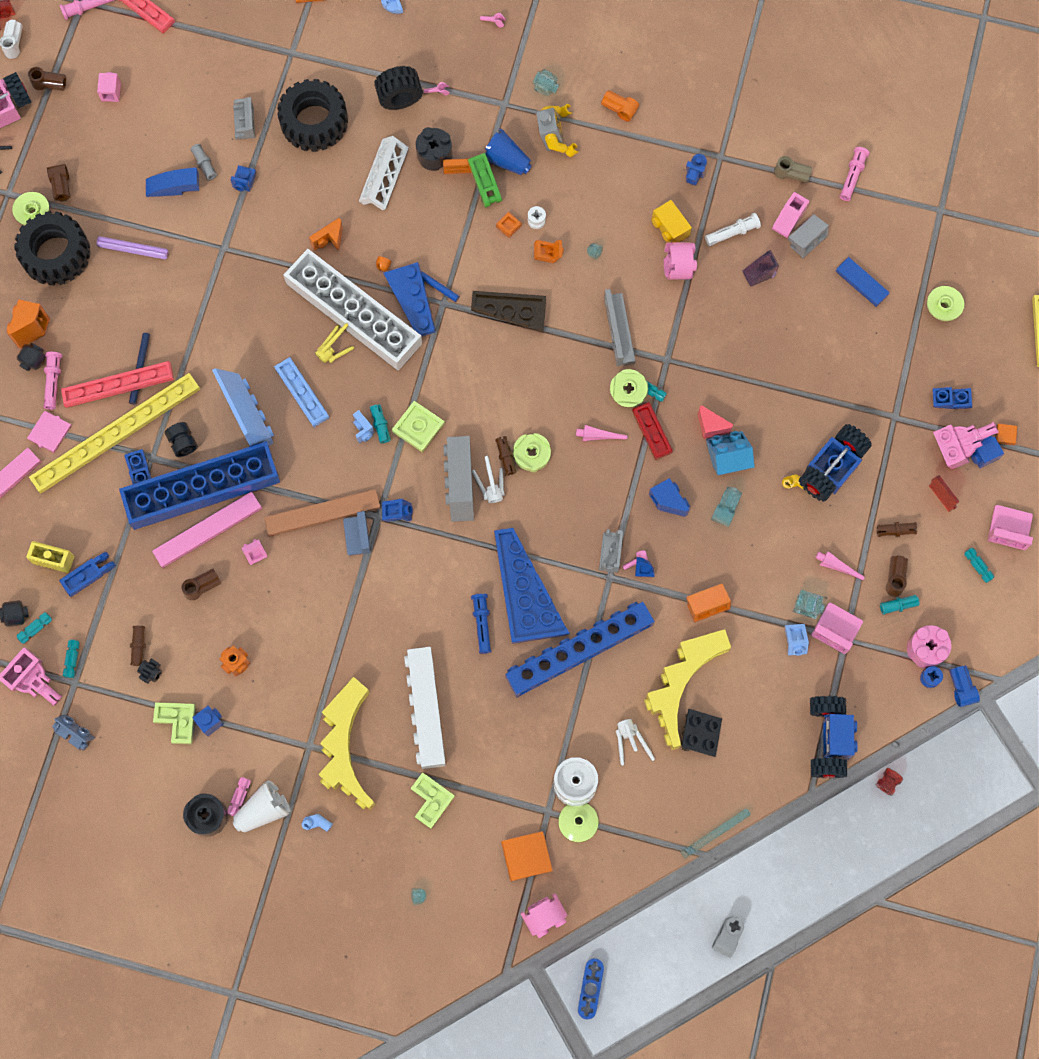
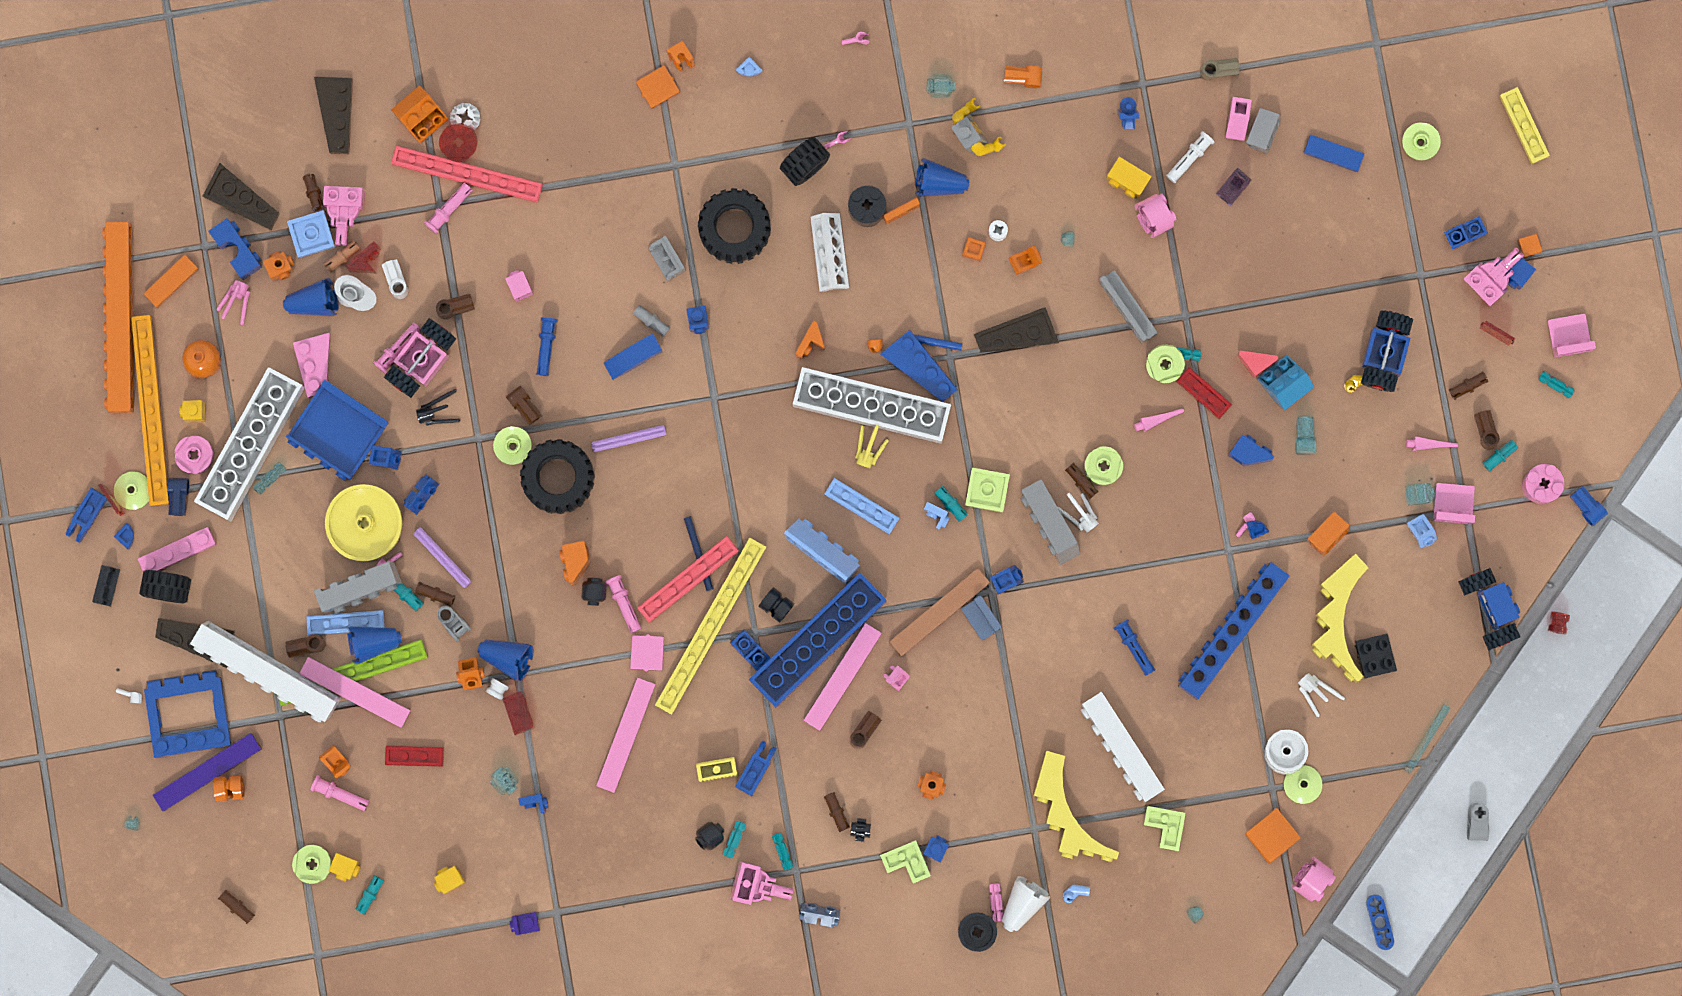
camera: 20 degrees left, 10 degrees up
bright green plate [467,153,502,208] -> none
blue wing [494,528,570,644] -> none
light grey hinge [599,529,623,573] -> none
bright pink pin [840,147,870,201] -> none
blue wheel [920,666,943,688] -> none
none -> blue pin [536,317,558,376]

